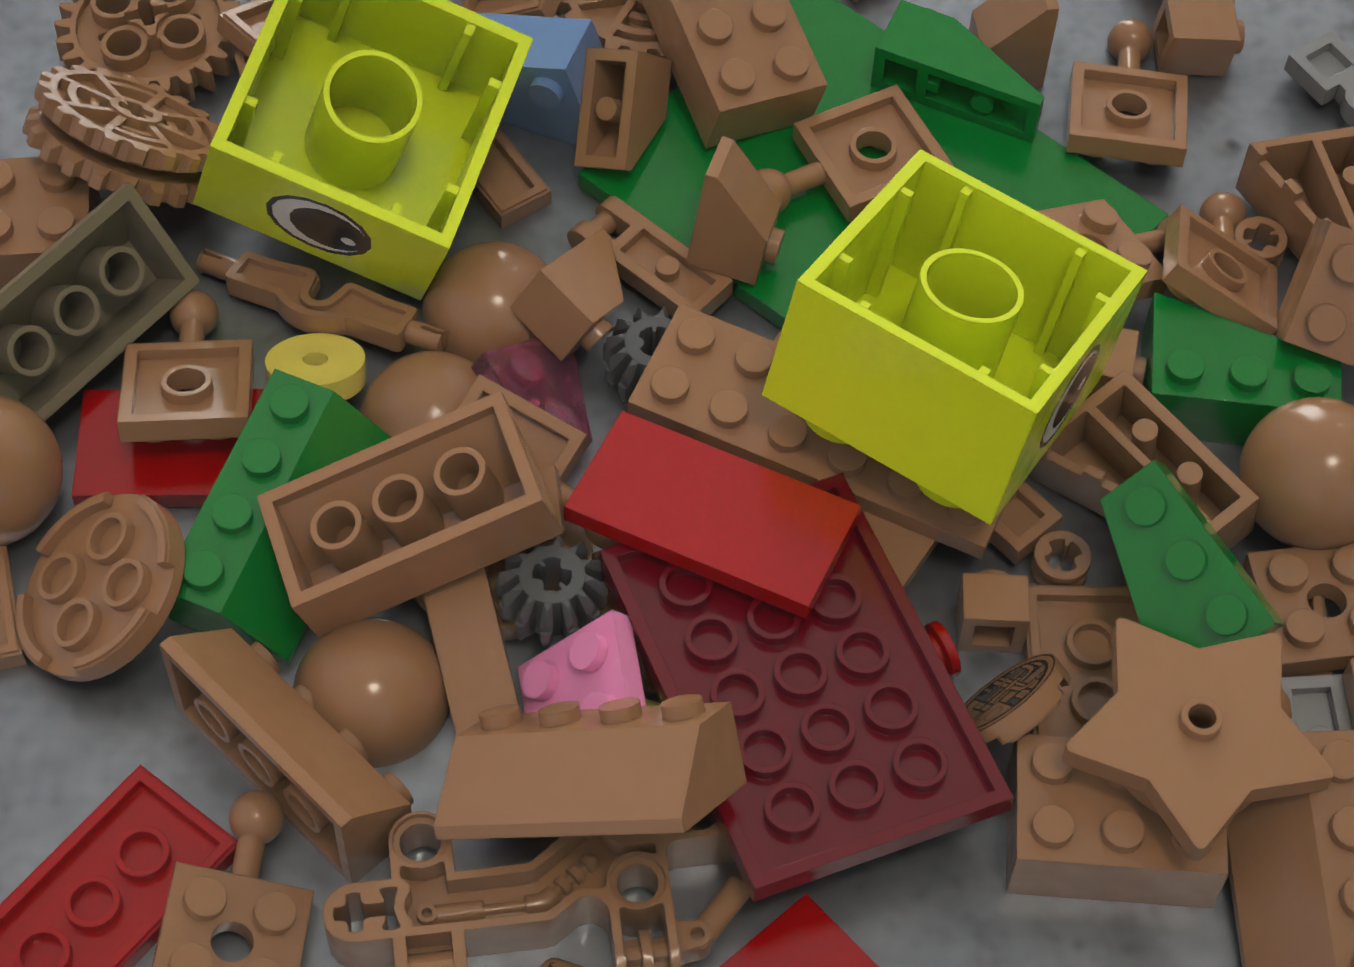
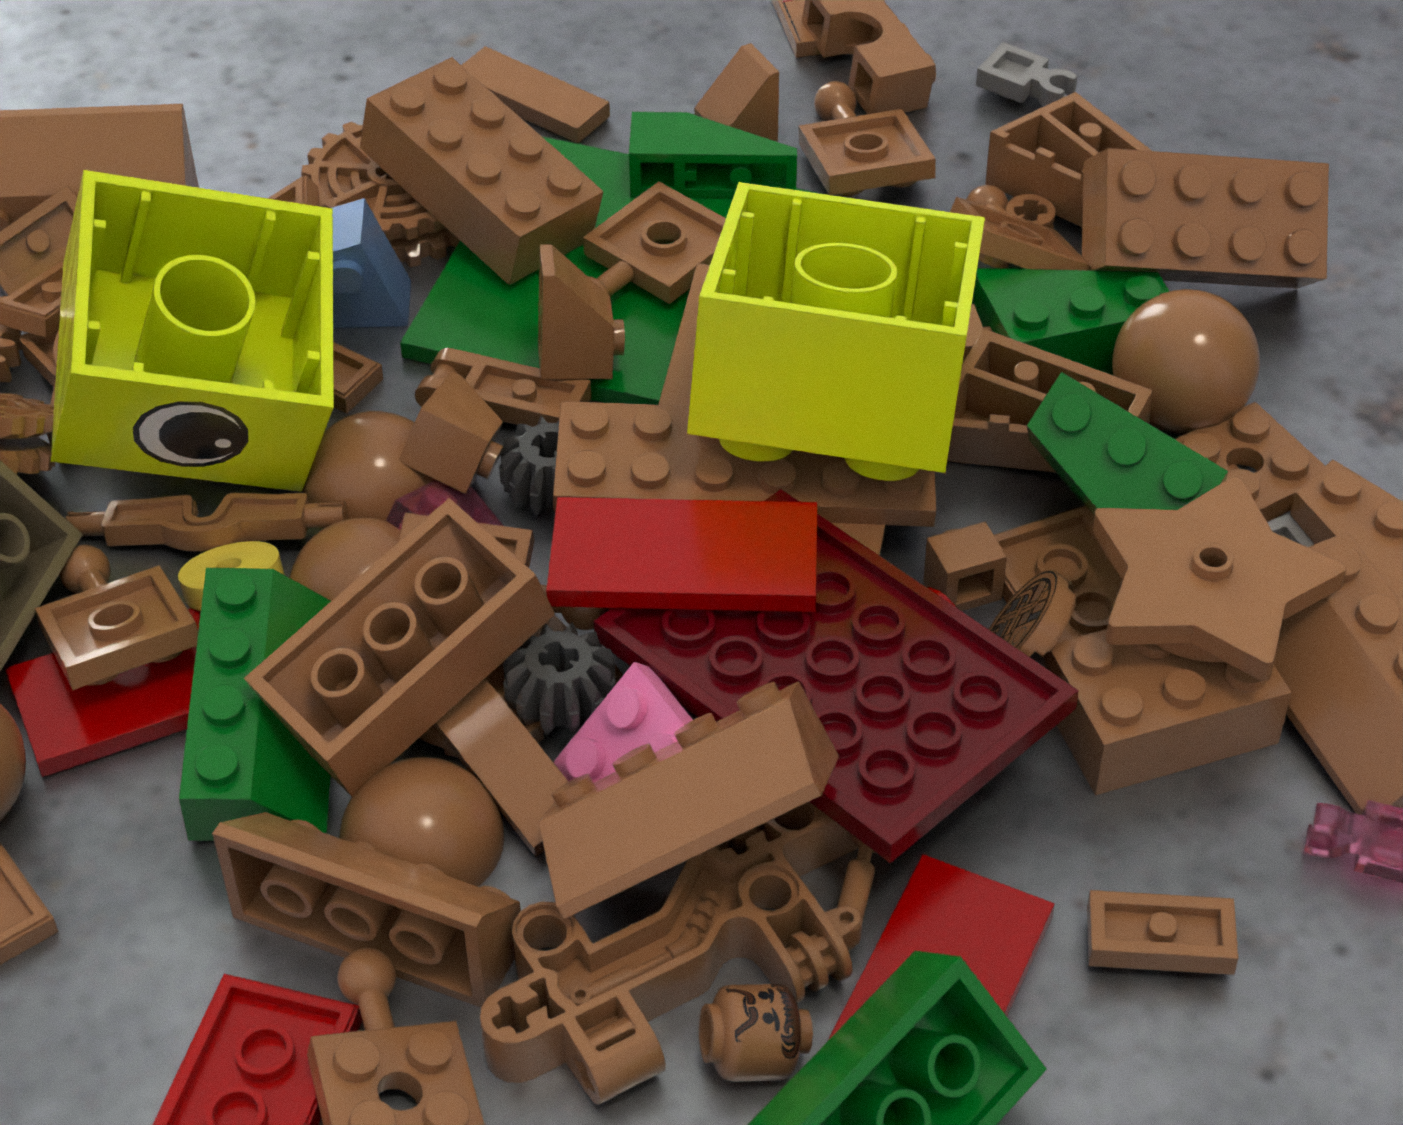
camera: 20 degrees left, 10 degrees down
medium nougat tile [15,491,185,682] -> none
medium nougat slope [574,47,672,171] -> none
medium nougat plate [990,481,1063,565] -> none
medium nougat bush [1030,530,1092,586] -> none

